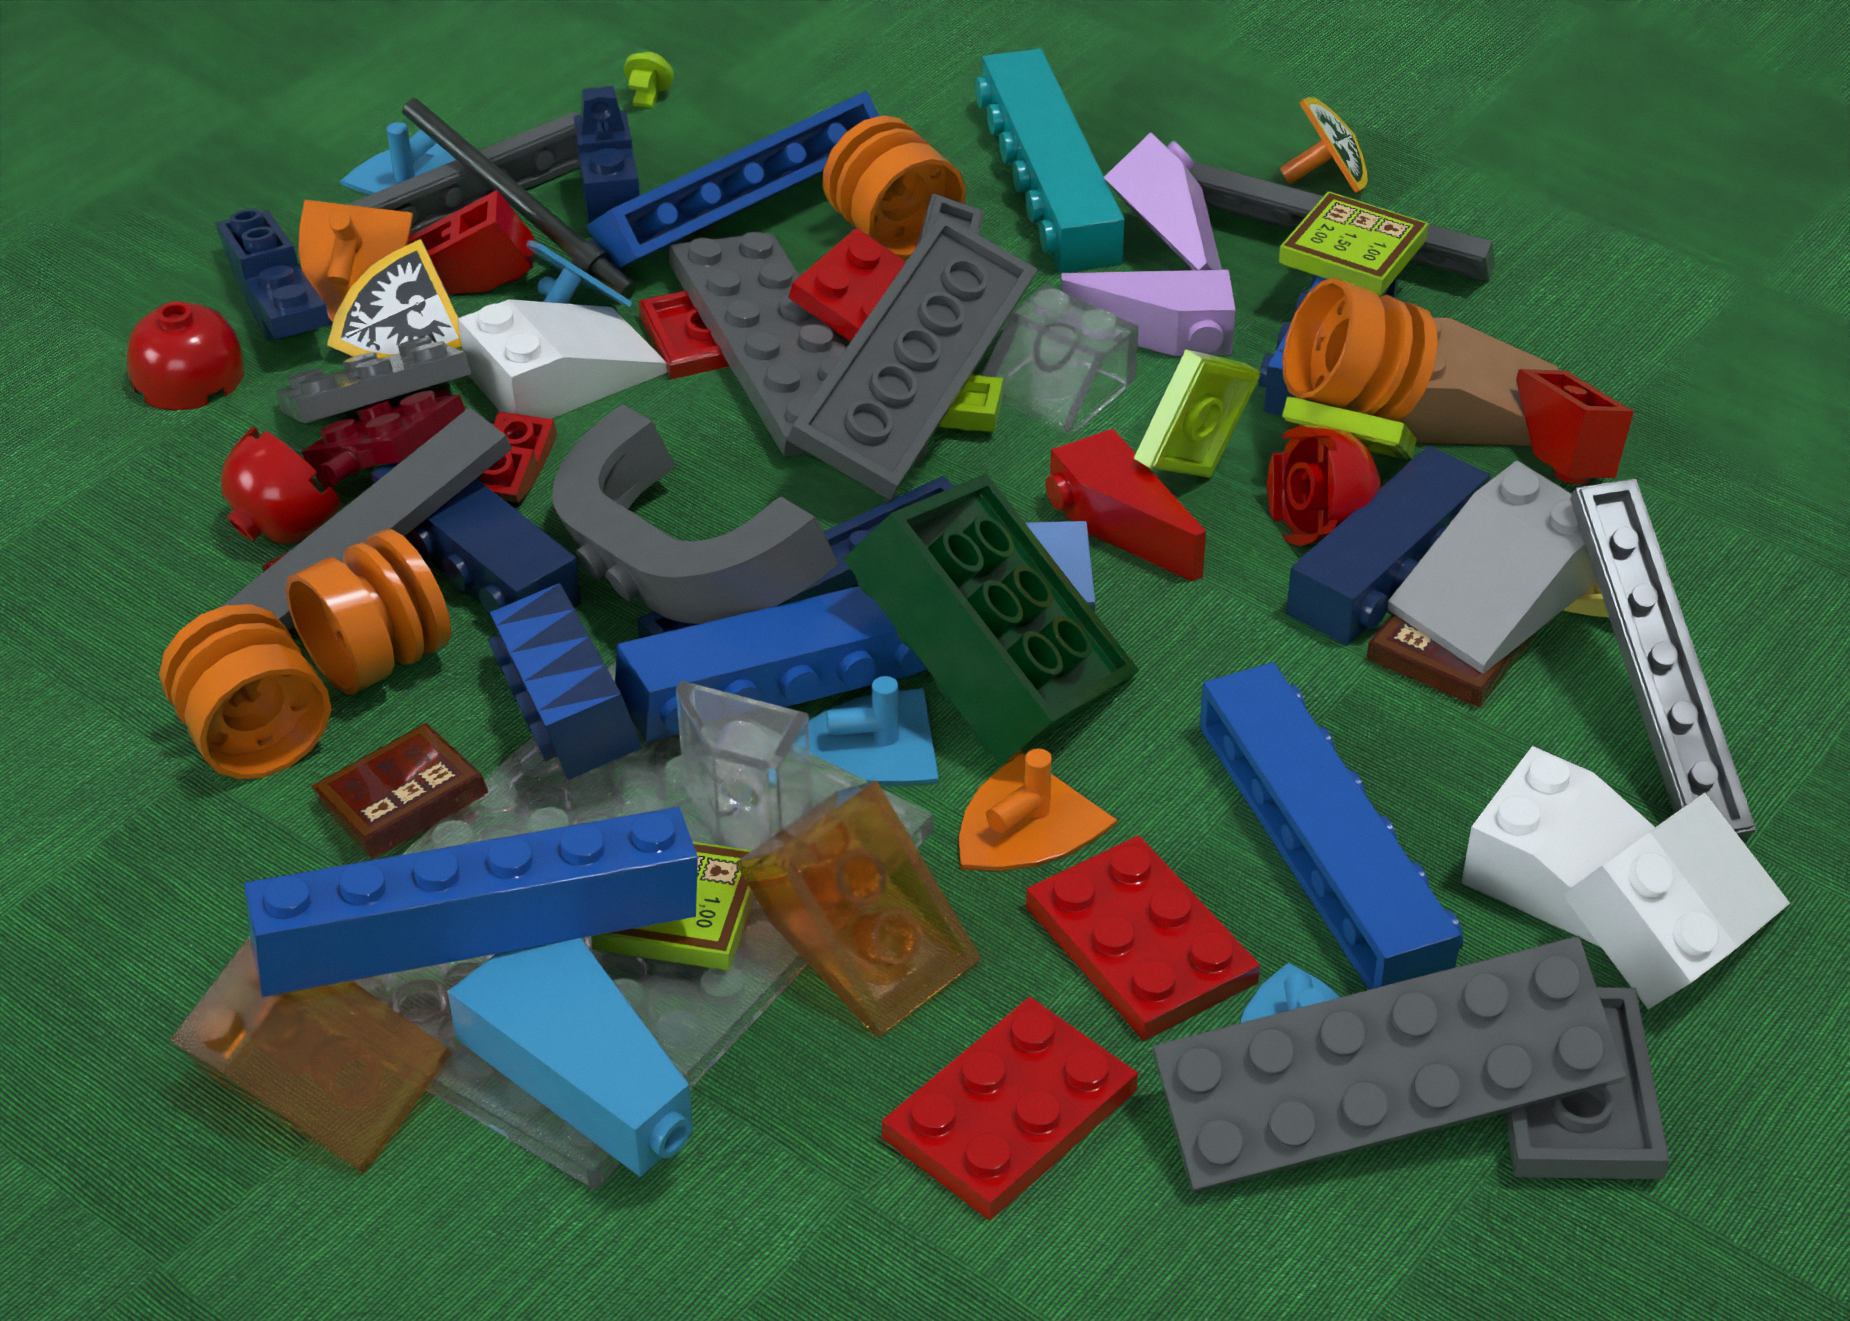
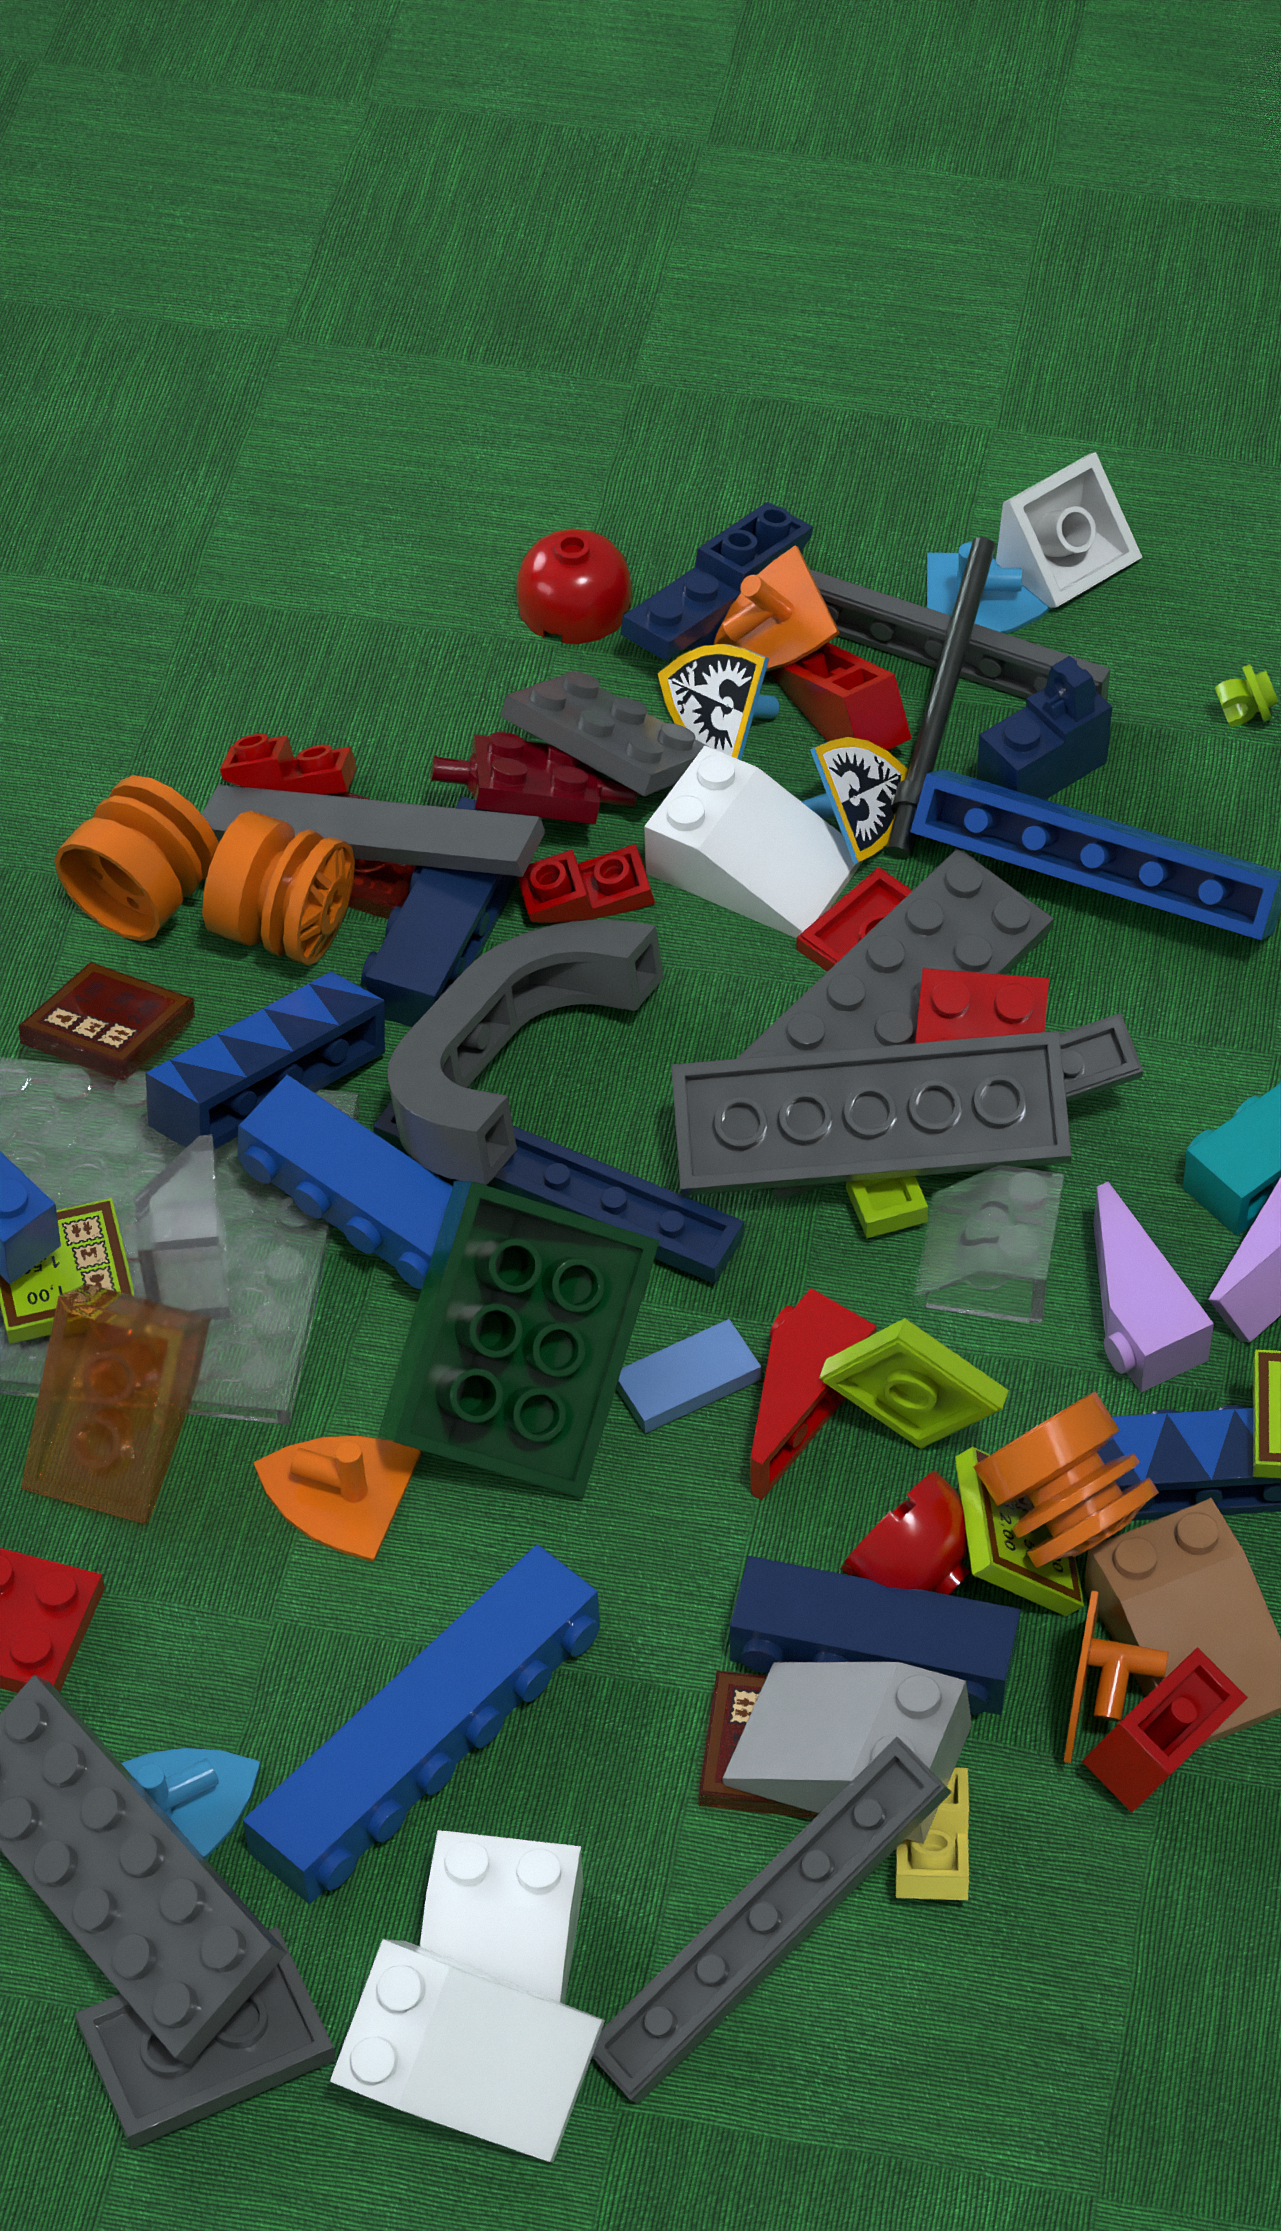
camera: 65 degrees right, 10 degrees up
red cylinder [220,427,343,545] -> none
dark azure shield [782,676,939,786] -> none
orange wheel [823,115,966,260] -> none
red plate [1026,835,1260,1041] -> none
none -> red slope [220,734,357,795]
none -> white slope [996,452,1142,608]
none -> orange shield [1064,1591,1169,1763]

